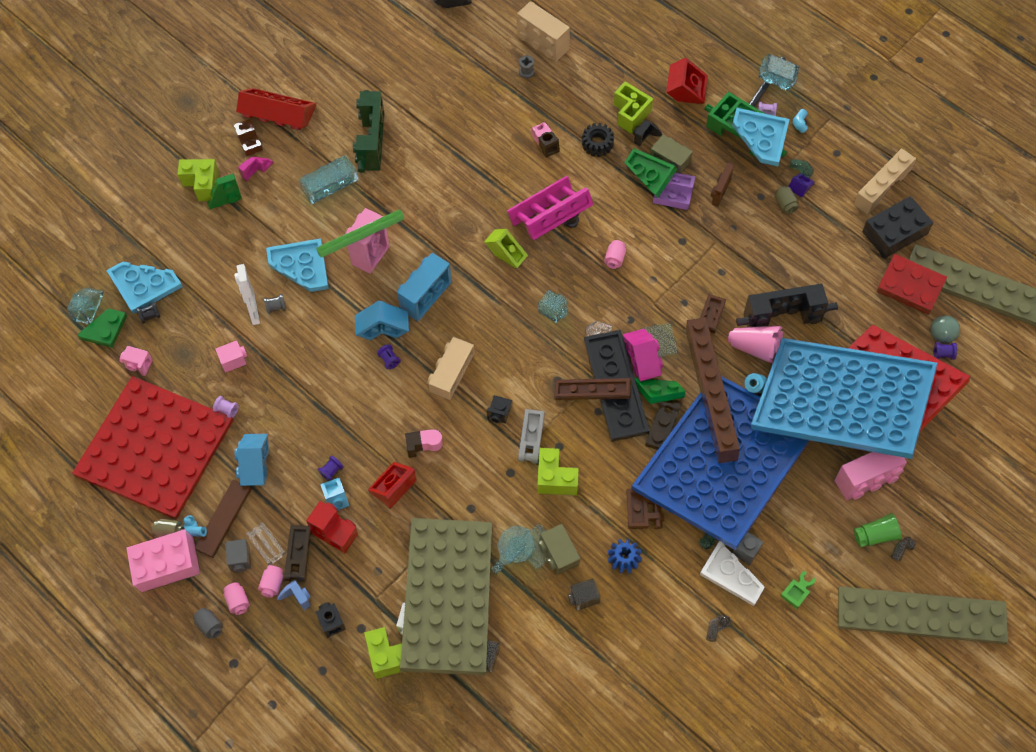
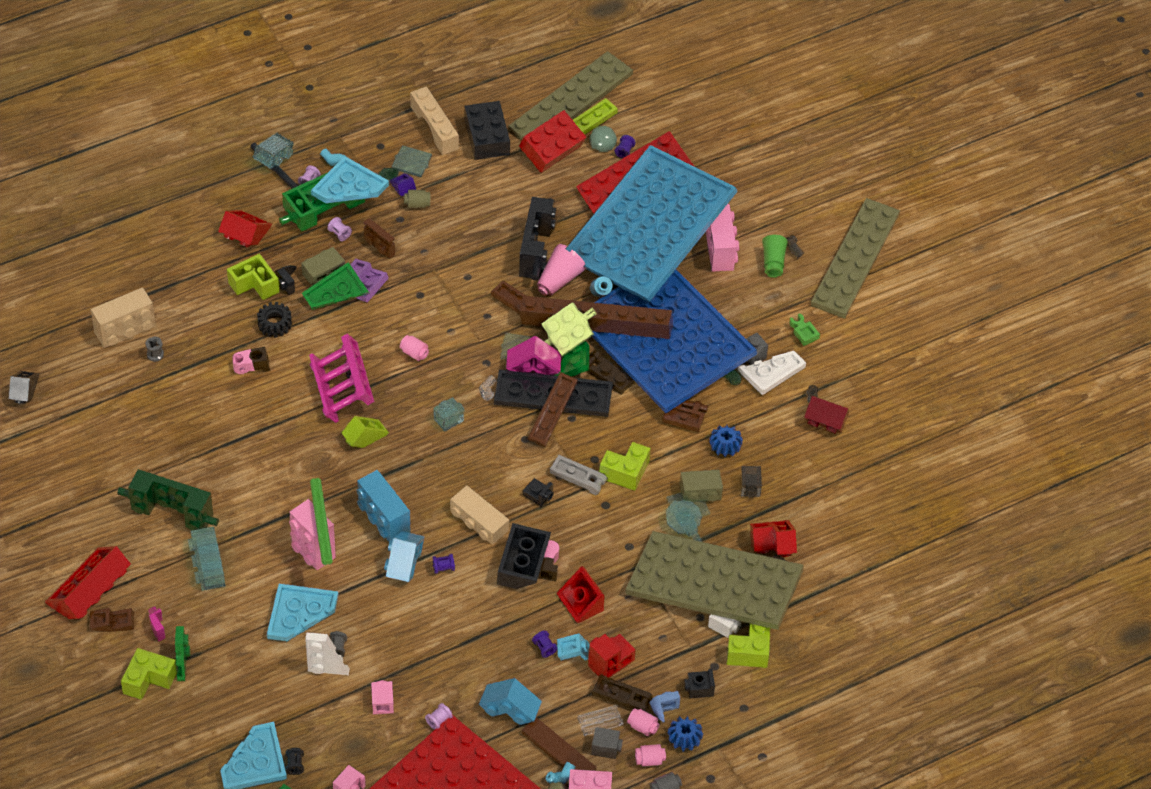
camera: 75 degrees left, 10 degrees down
none -> lavender bush [327,217,352,241]
none -> clear light blue piece [392,145,432,177]
none -> black slope [496,523,551,589]
none -> yellowish green plate [542,303,596,356]
none -> lime plate [573,98,618,135]
none -> blue gear [668,716,703,752]
none -> red brick [750,520,797,557]
none -> dark red brick [804,396,849,434]

